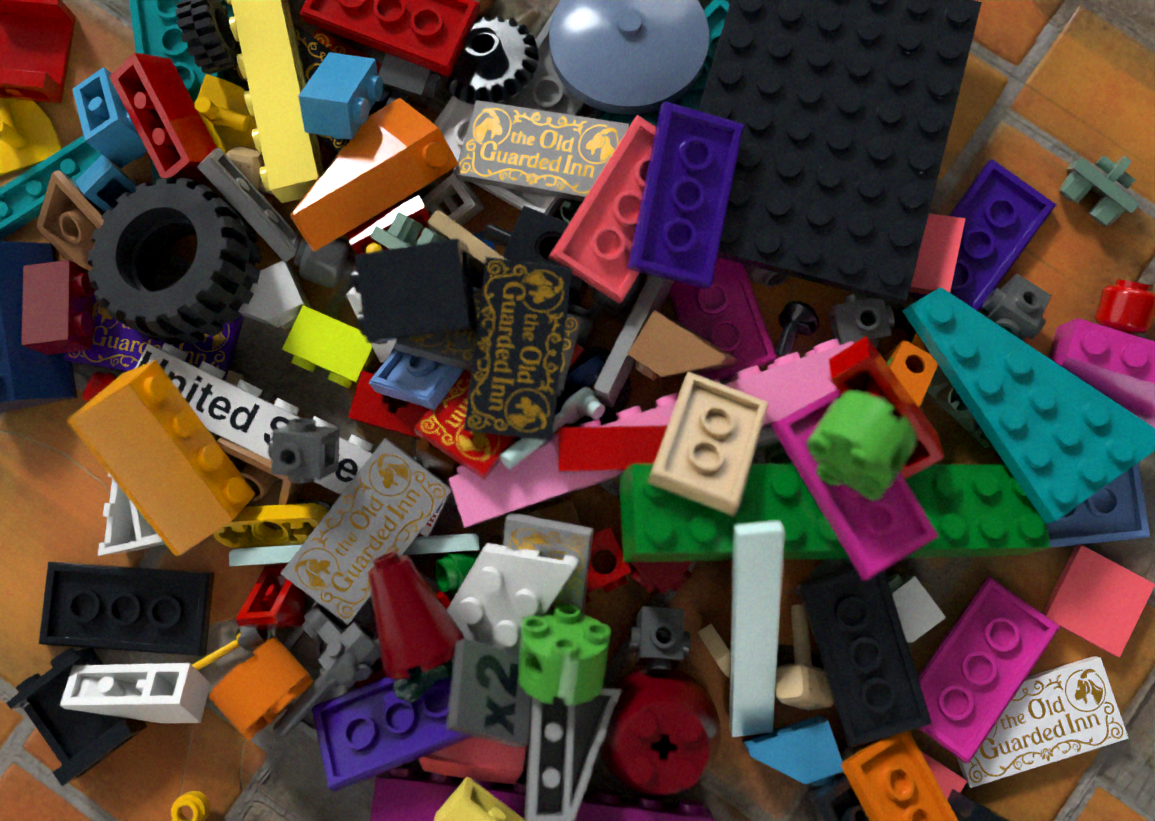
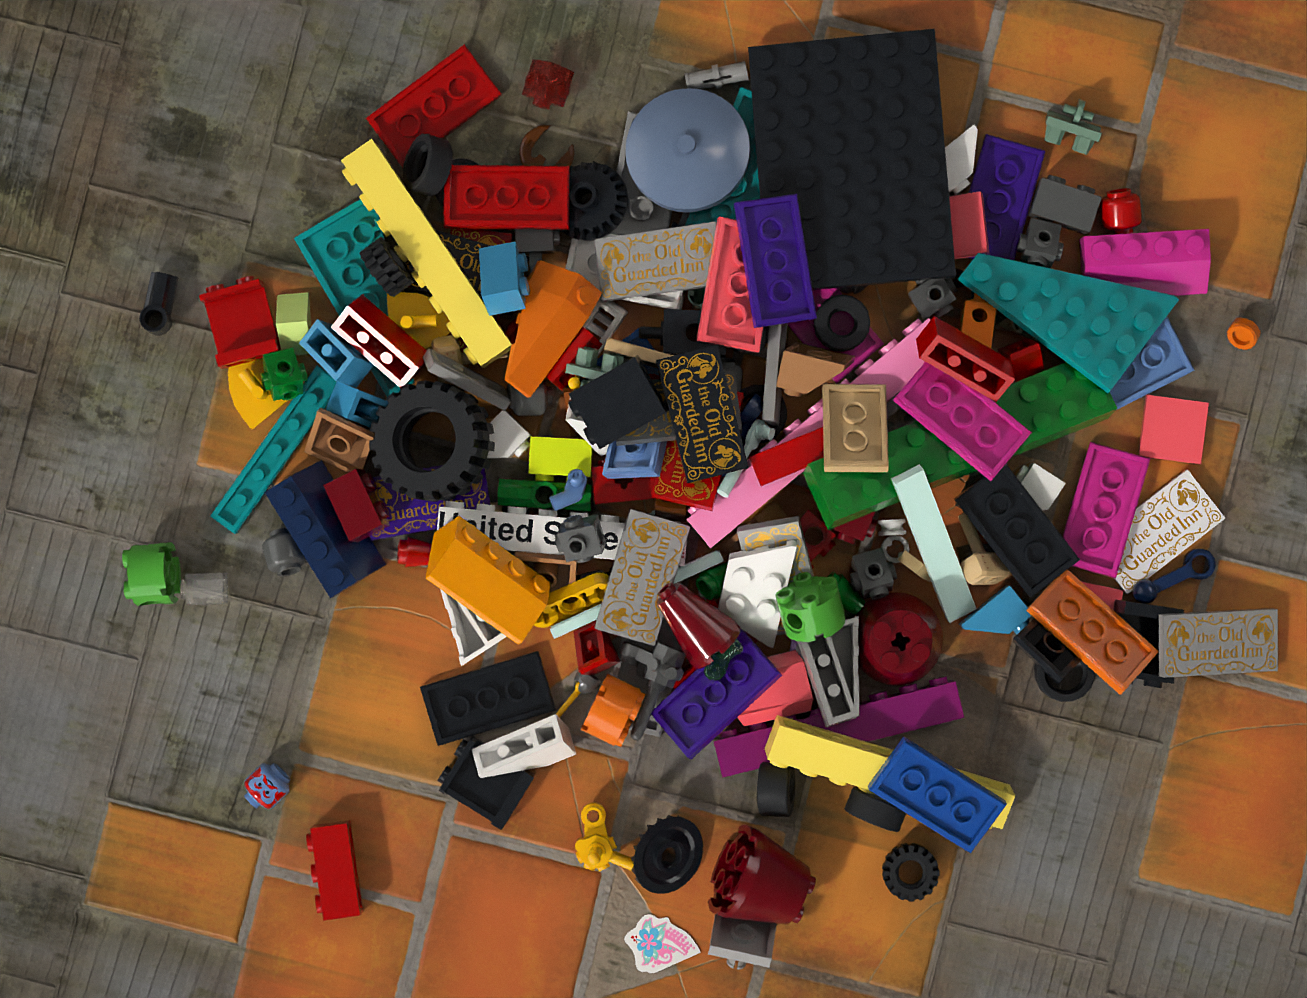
camera: 20 degrees left, 5 degrees up
dark grey tile [447,639,531,748] -> none
black plate [775,301,819,356] -> none
bright green brick [807,391,917,500] -> none
none -> green brick [260,348,308,401]
none -> yellowish green slope [276,292,312,355]
none -> green piece [497,478,592,511]
none -> medium blue arm [549,469,587,511]
none -> black tyre [813,294,871,352]
none -> green cone [827,571,865,615]
none -> white bush [878,519,906,536]
none -> white bush [881,535,910,563]
none -> white slope [945,125,978,195]
none -> red slope [998,338,1044,383]
none -> dark grey brick [1027,175,1102,235]
none -> dark blue piece [1133,549,1216,604]

